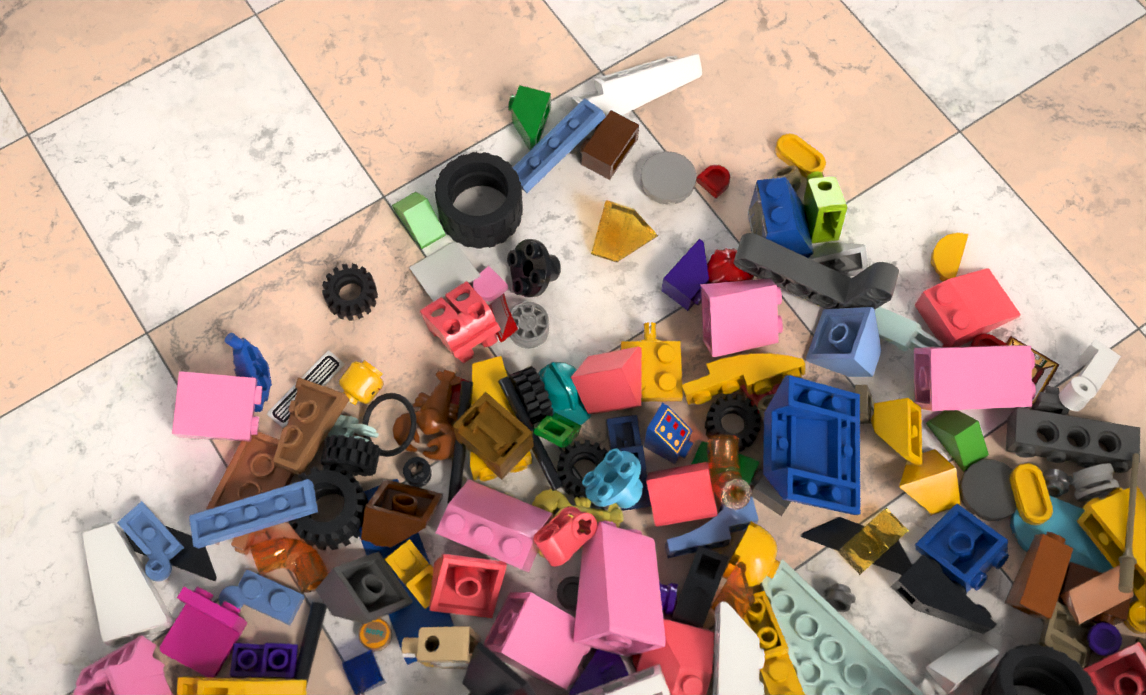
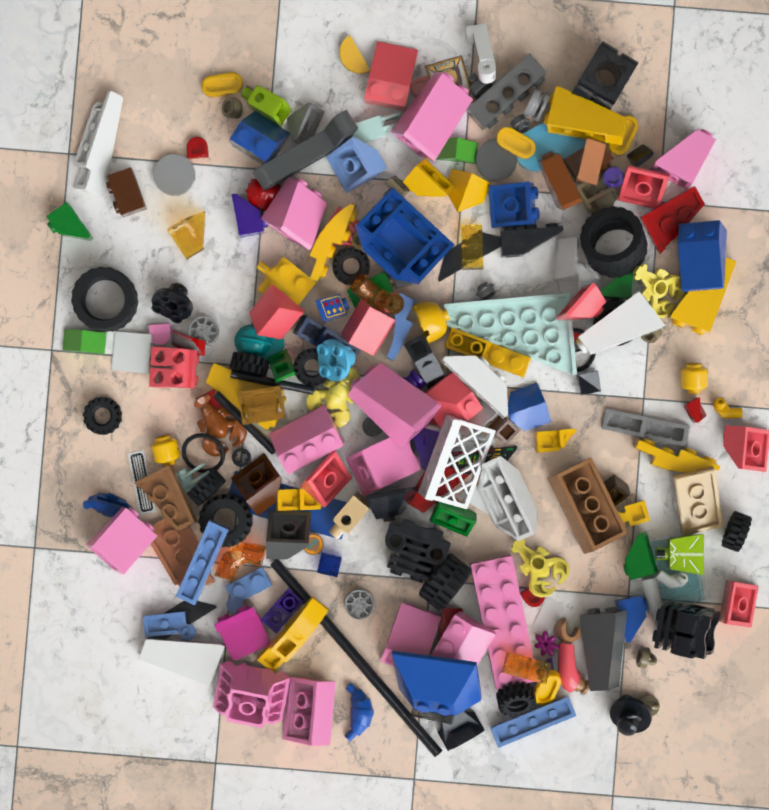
camera: 50 degrees left, 20 degrees up
medium blue plate [513,98,606,193] -> none
coral piece [533,506,597,567] -> none
clear orange tile [710,561,755,620] -> none
dark tan piece [1118,453,1139,593] -> none

